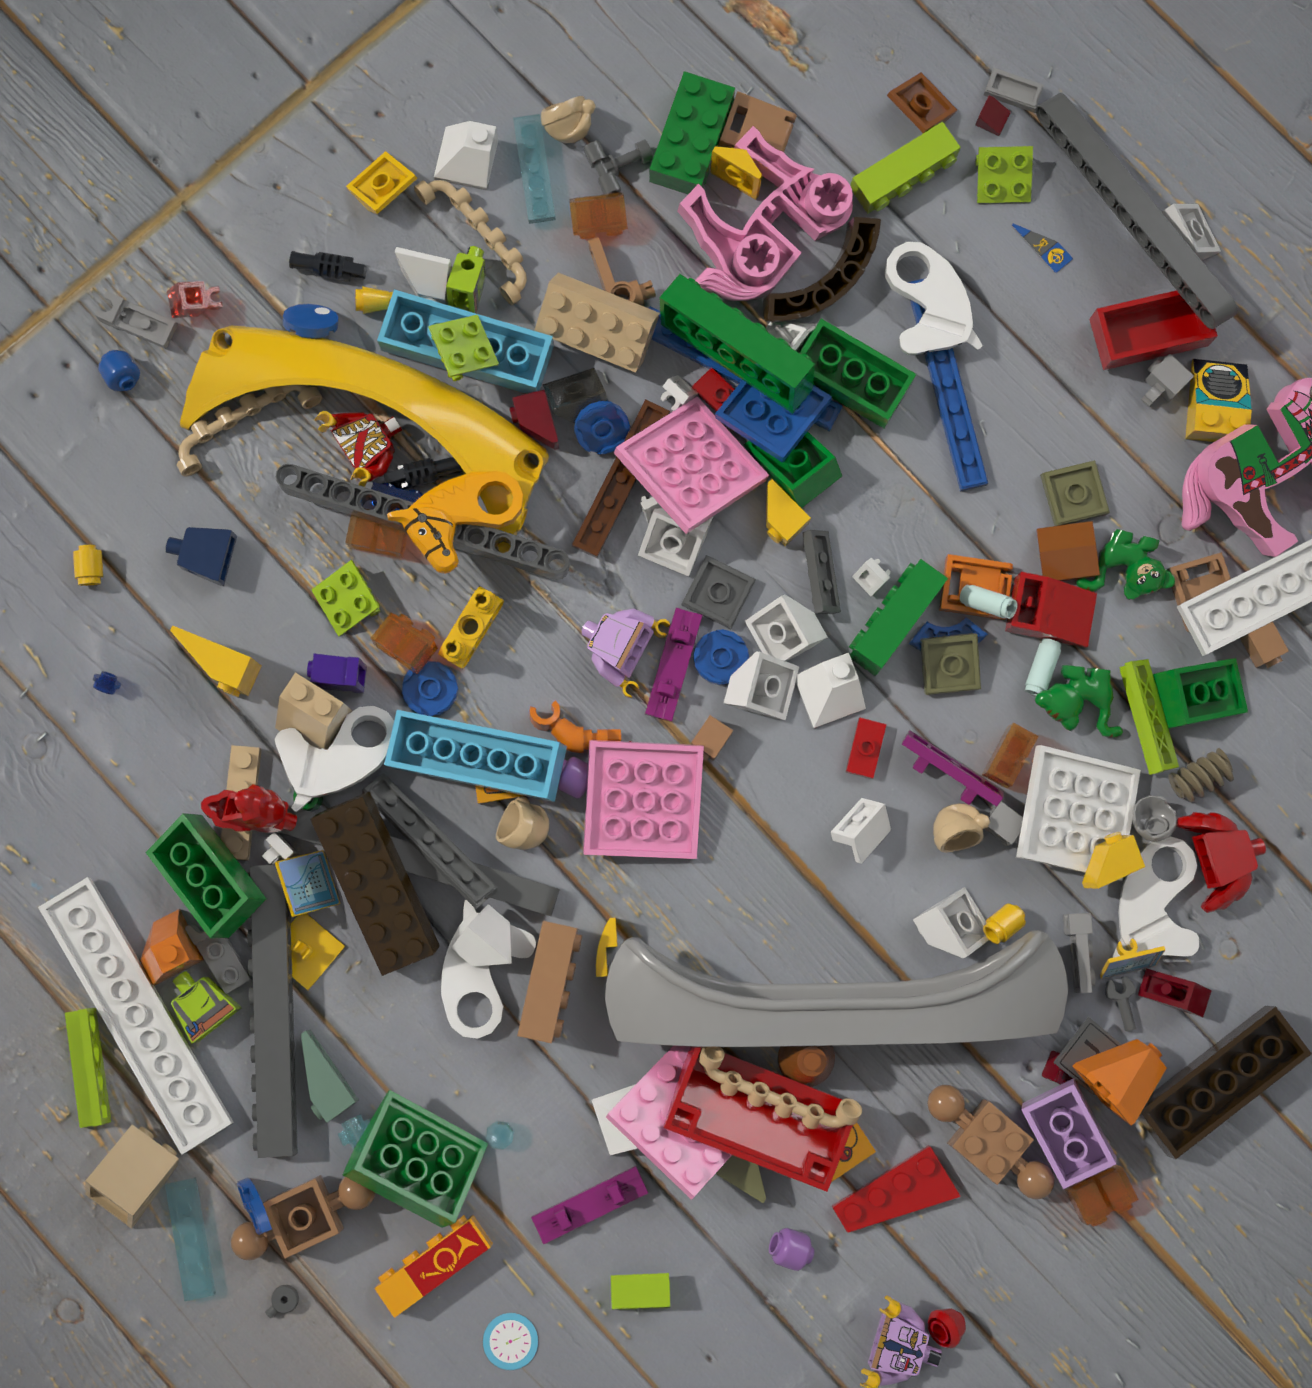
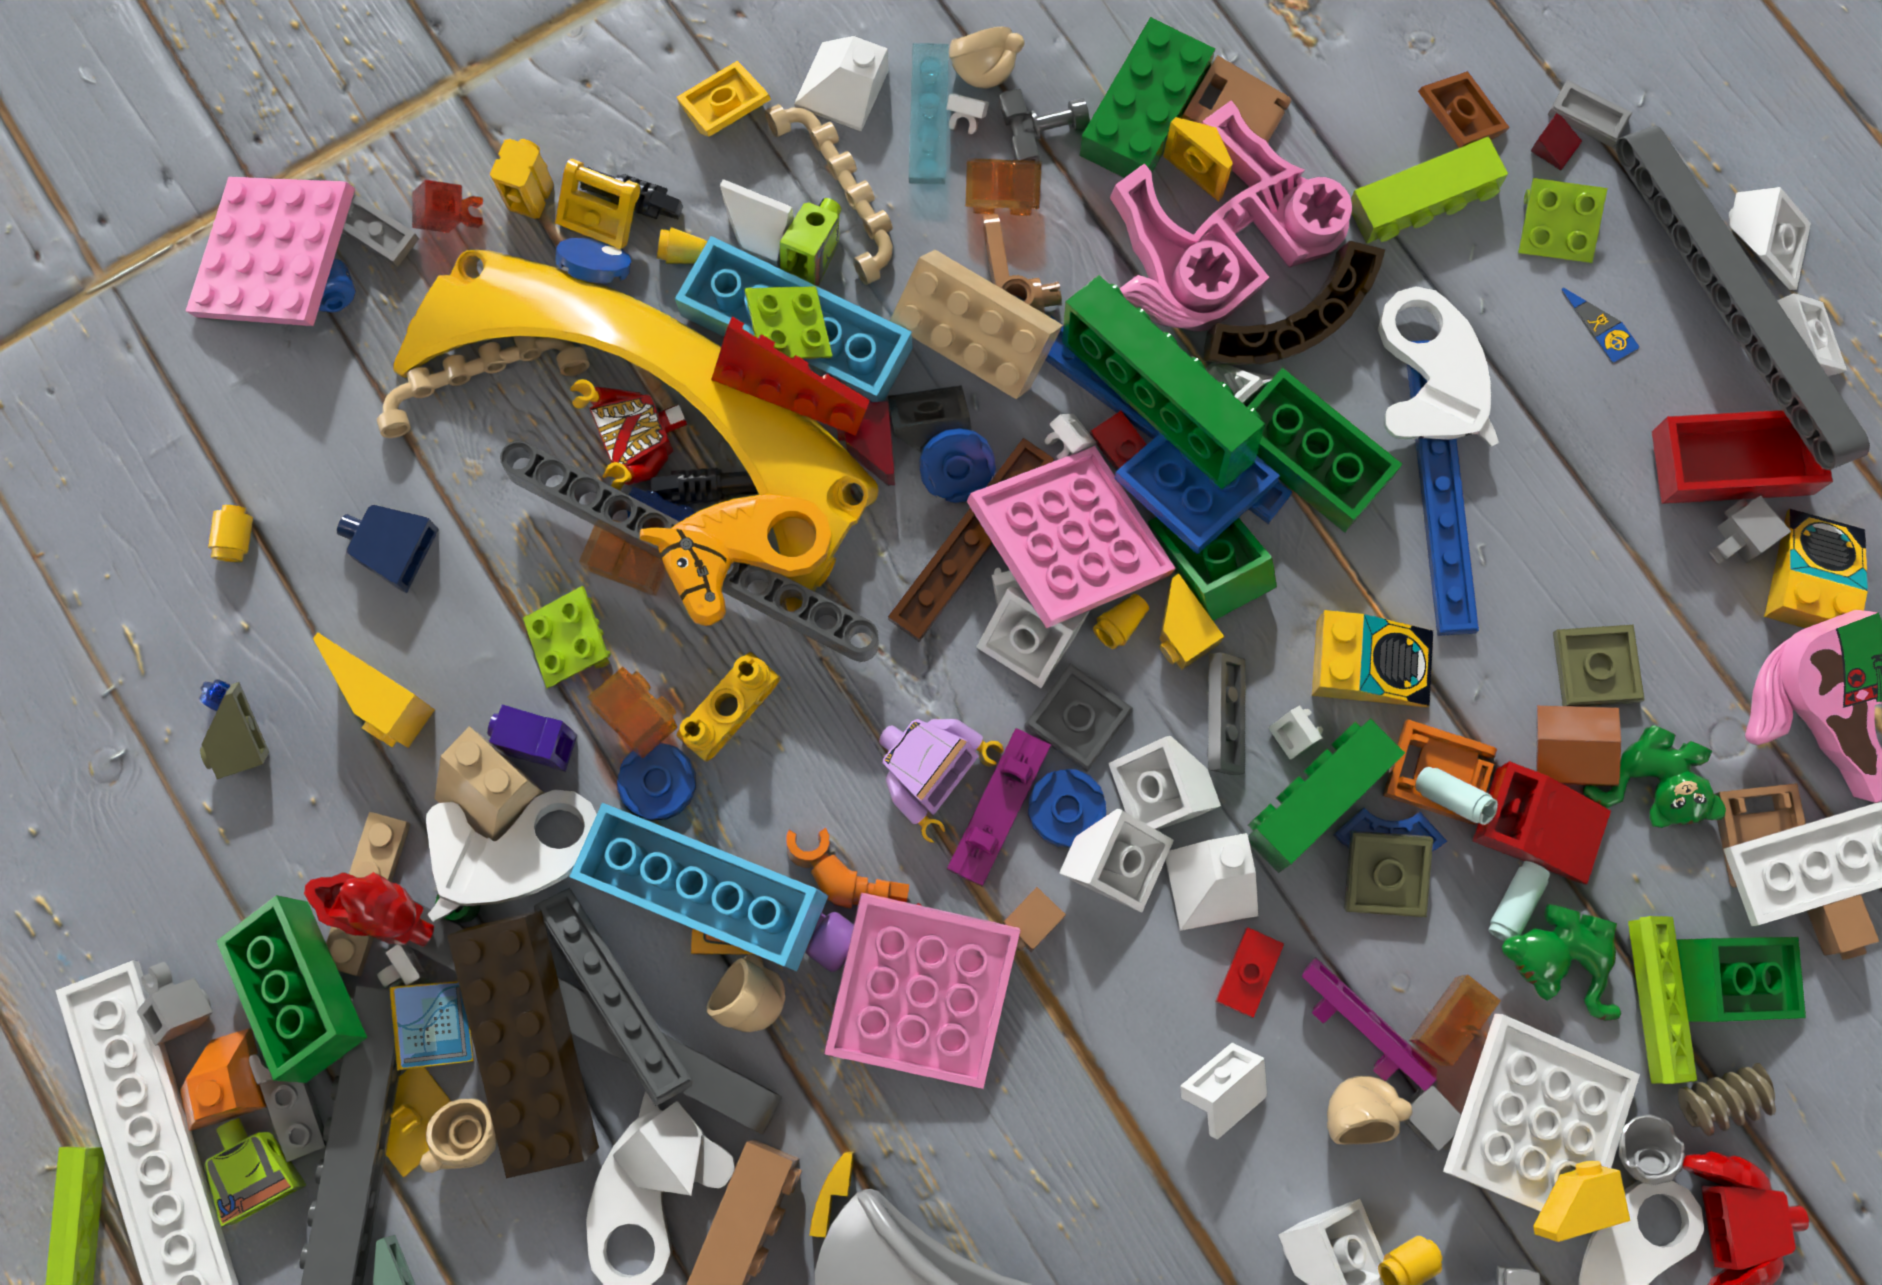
camera: 15 degrees right, 5 degrees down
none -> light grey brick [137,962,213,1046]
none -> bright pink plate [186,177,355,326]
none -> olive slope [200,682,269,779]
none -> tan piece [420,1099,497,1173]
none -> yellow brick [490,138,554,219]
none -> yellow plate [555,158,641,249]
none -> red wing [711,316,870,436]
none -> white tile [946,93,989,134]
none -> yellow cone [1093,594,1149,649]
none -> slope [1311,610,1433,708]
none -> white slope [1729,187,1811,290]

